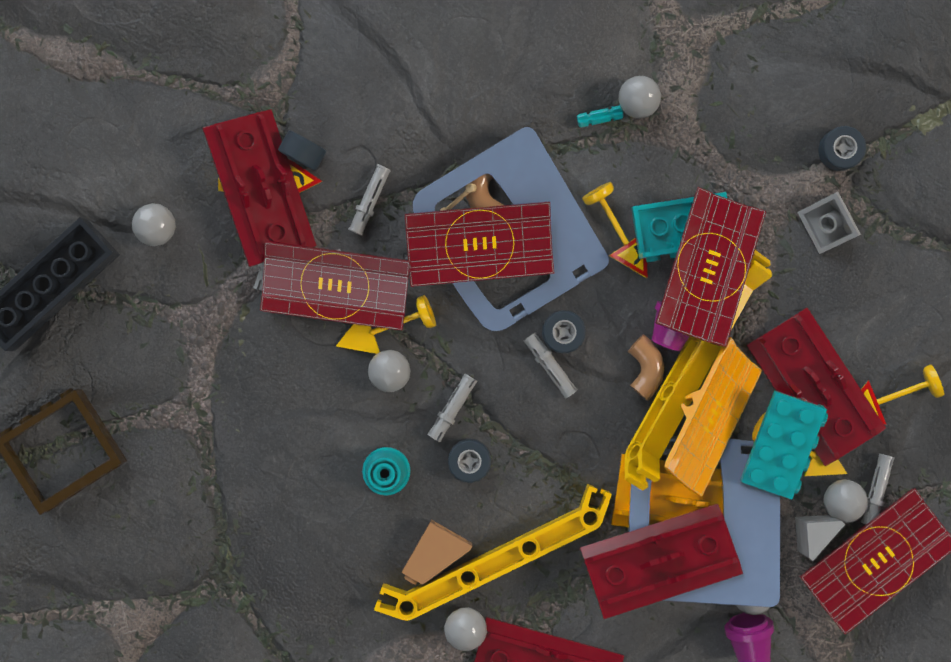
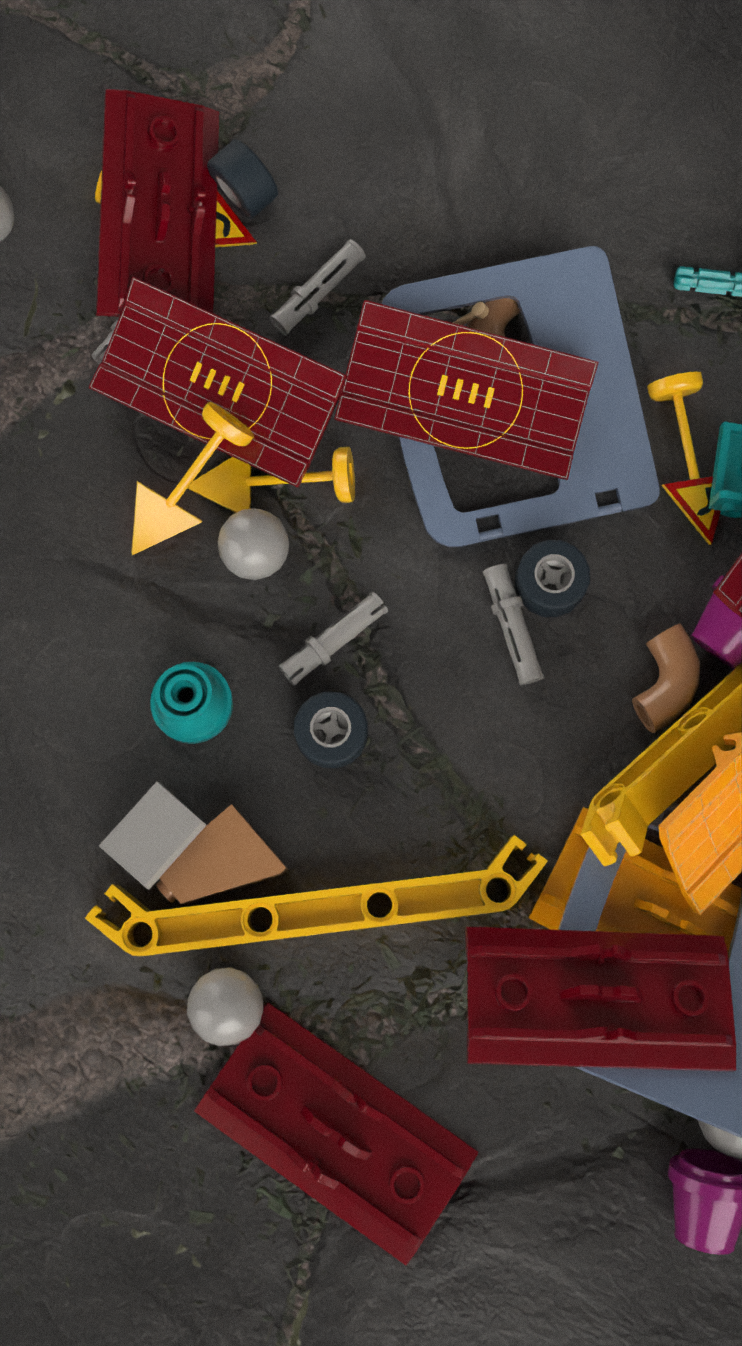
camera: 20 degrees right, 10 degrees down
none -> light grey slope [99,781,206,890]
none -> yellow piece [131,402,254,555]

